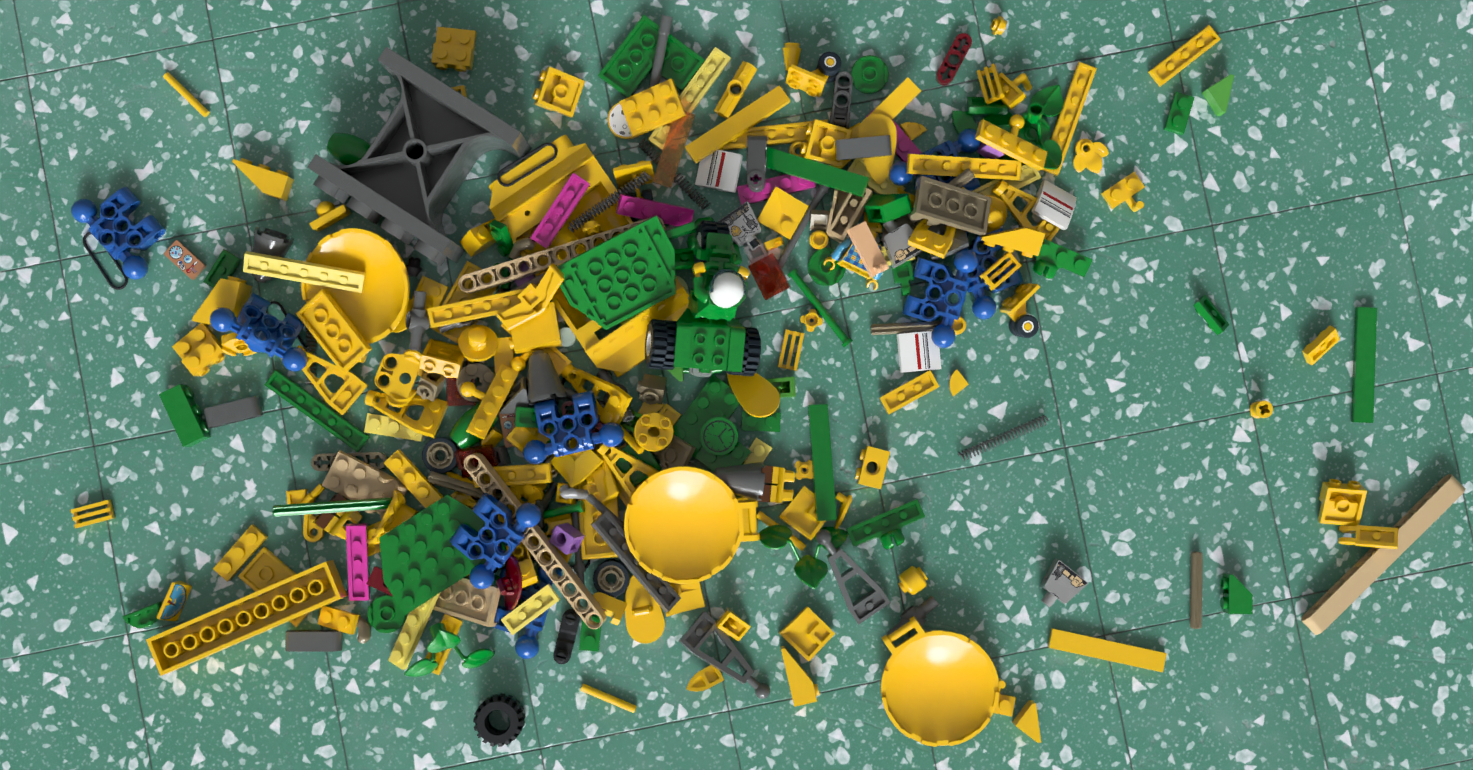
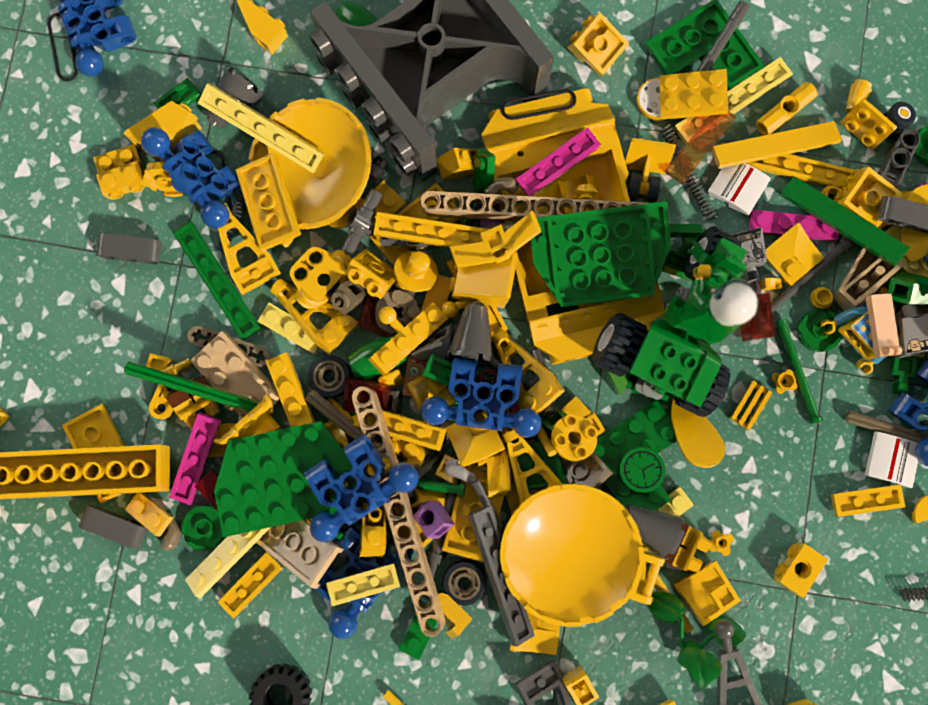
camera: 25 degrees right, 5 degrees down
green brick [159,384,211,447] -> none
nougat tile [164,240,206,280] -> none
yellow plate [213,524,268,582] -> none
yellow tile [309,201,351,232] -> none
green plant [404,623,495,677] -> none
dark red shield [496,556,522,611] -> none
black piece [553,609,580,664] -> none
light aqua tile [559,327,576,347] -> none
dark grey piece [568,171,652,232] -> none
dark pink plate [616,194,694,226] -> none
yellow shield [625,575,665,643] -> none
dark tan brick [637,373,667,405] -> none
green plate [741,411,781,432] -> none
dark grey piece [747,135,767,193] -> none
bright green slope [766,377,796,398] -> none
green tile [808,404,837,521] -> none
dark tan plate [810,210,830,231] -> none
yellow bar [835,492,852,529] -> none
green plate [846,499,925,550] -> none

